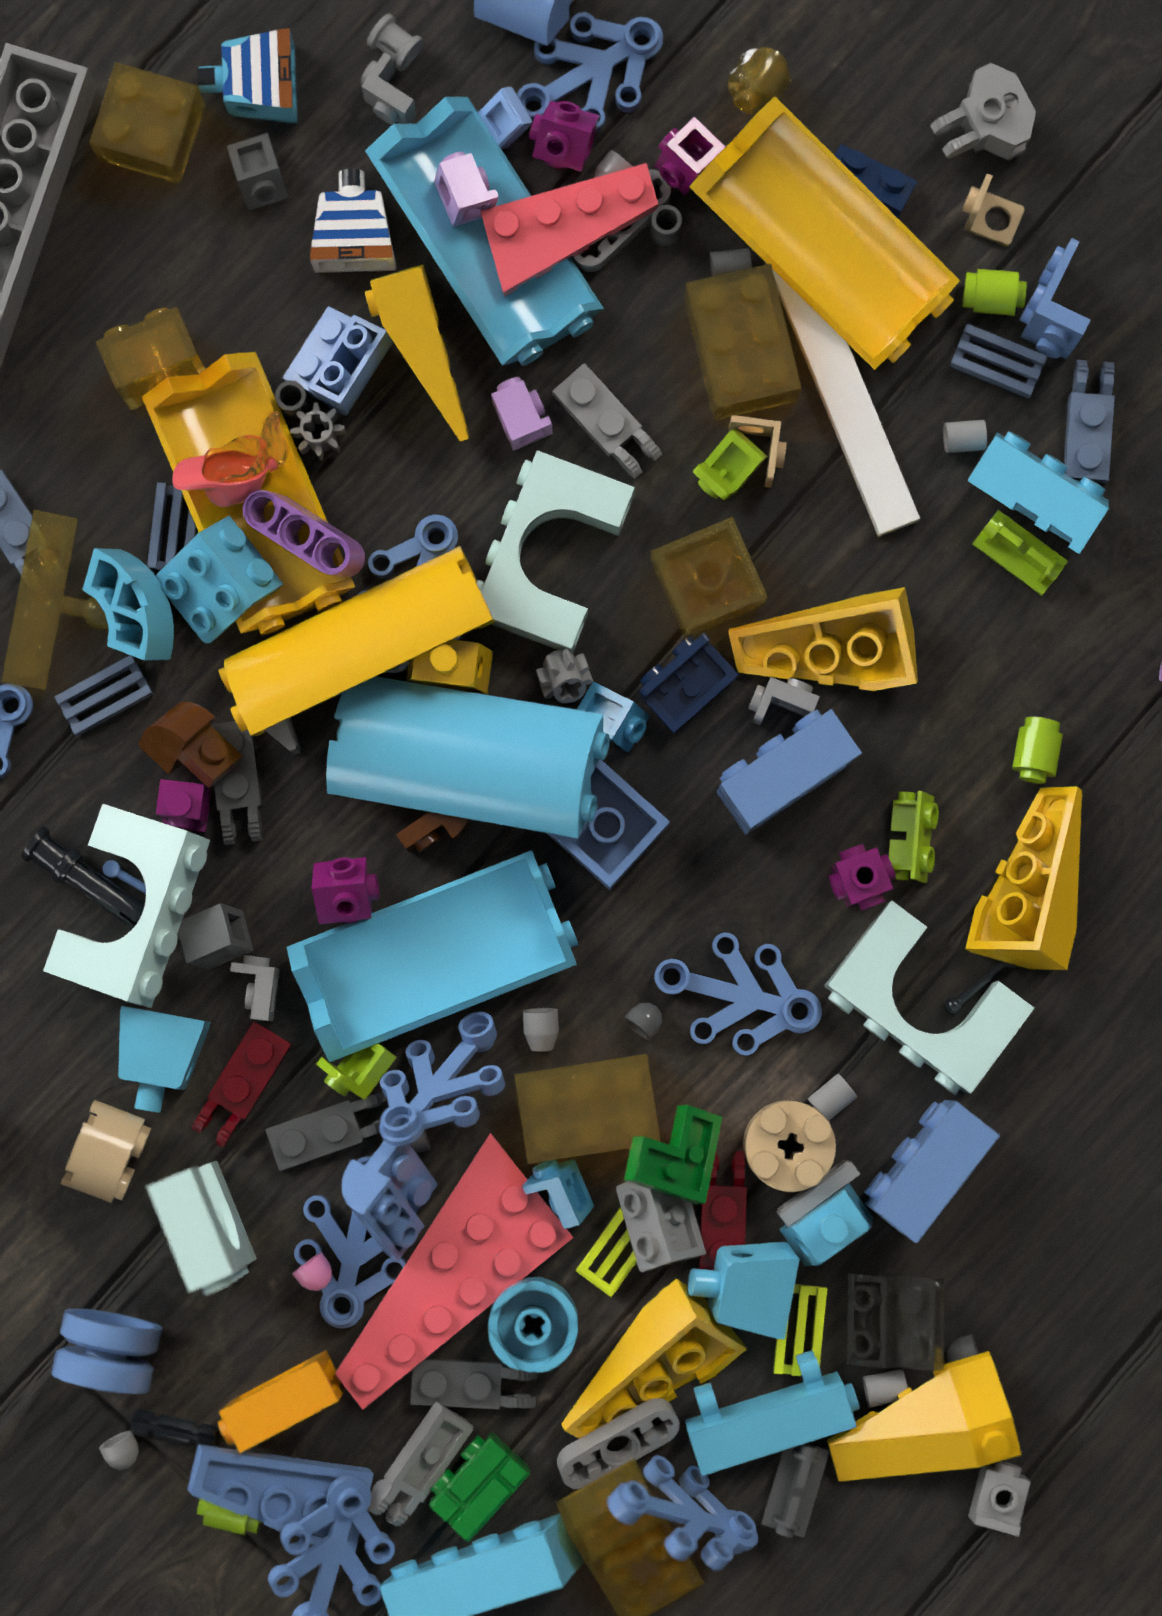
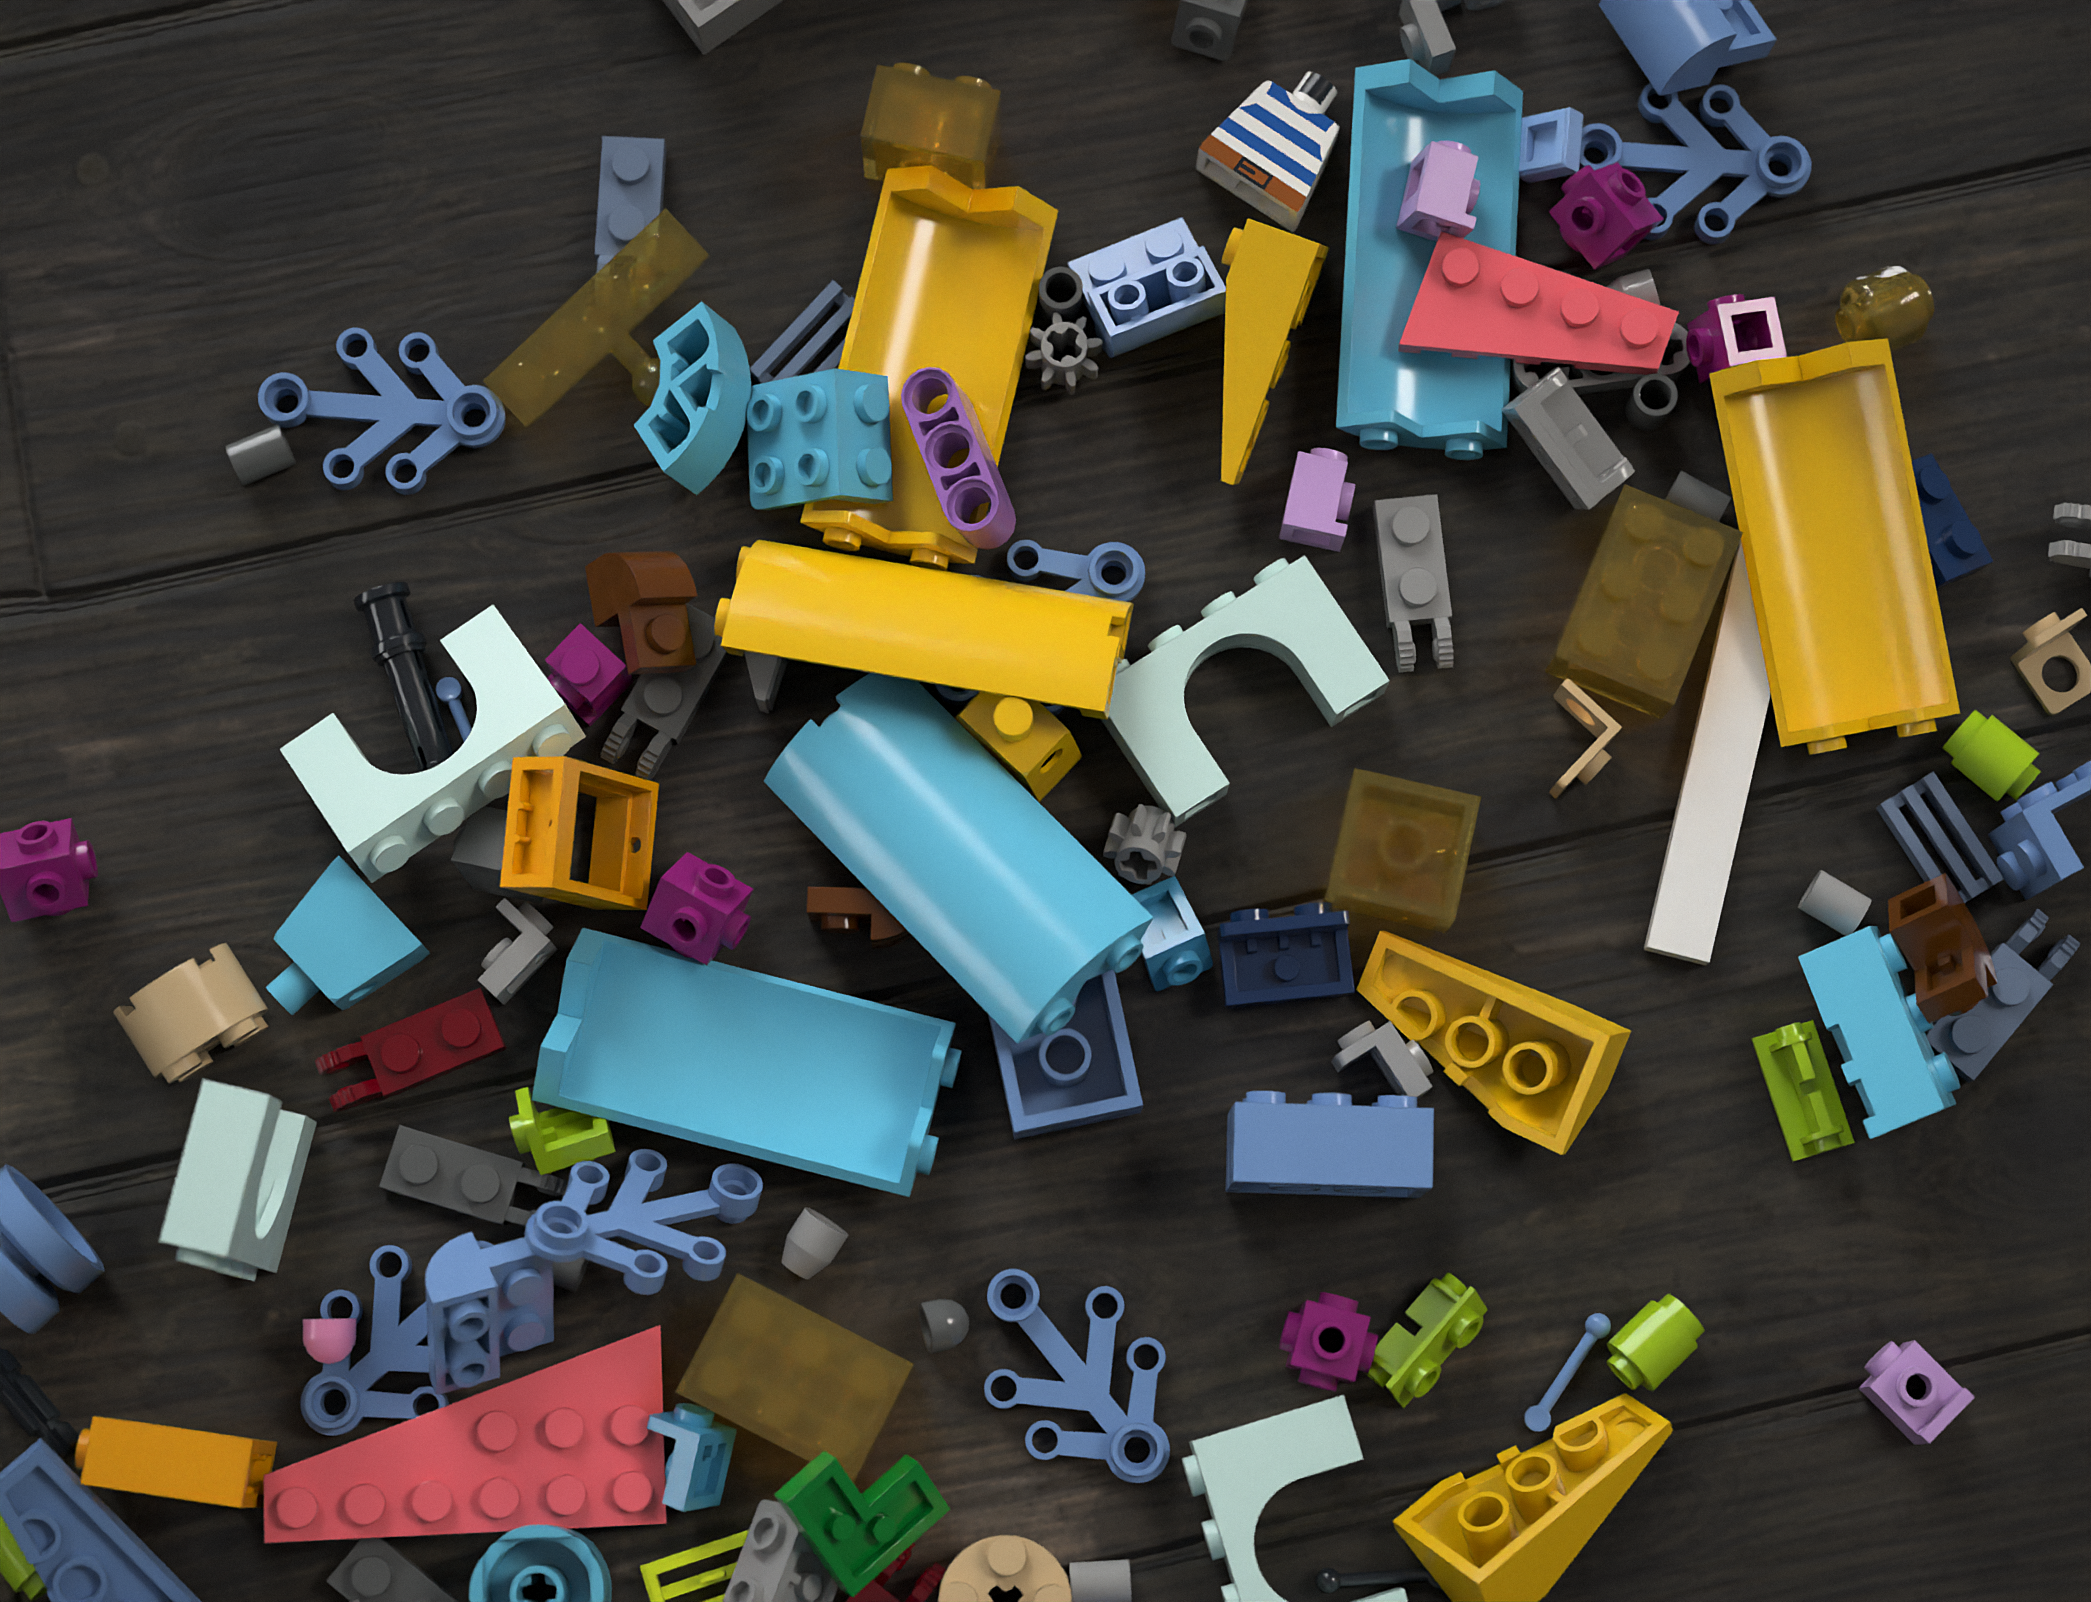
camera: 30 degrees right, 5 degrees down
sand blue tile [54,655,154,736] -> none
clear yellow hair [172,411,288,507] -> none
lime bracket [693,428,768,500] -> none
none -> light orange window [500,756,659,910]
none -> light grey hinge [1501,367,1635,510]
none -> medium blue hinge [1524,1313,1611,1431]
none -> reddish brown brick [1888,873,1997,1023]

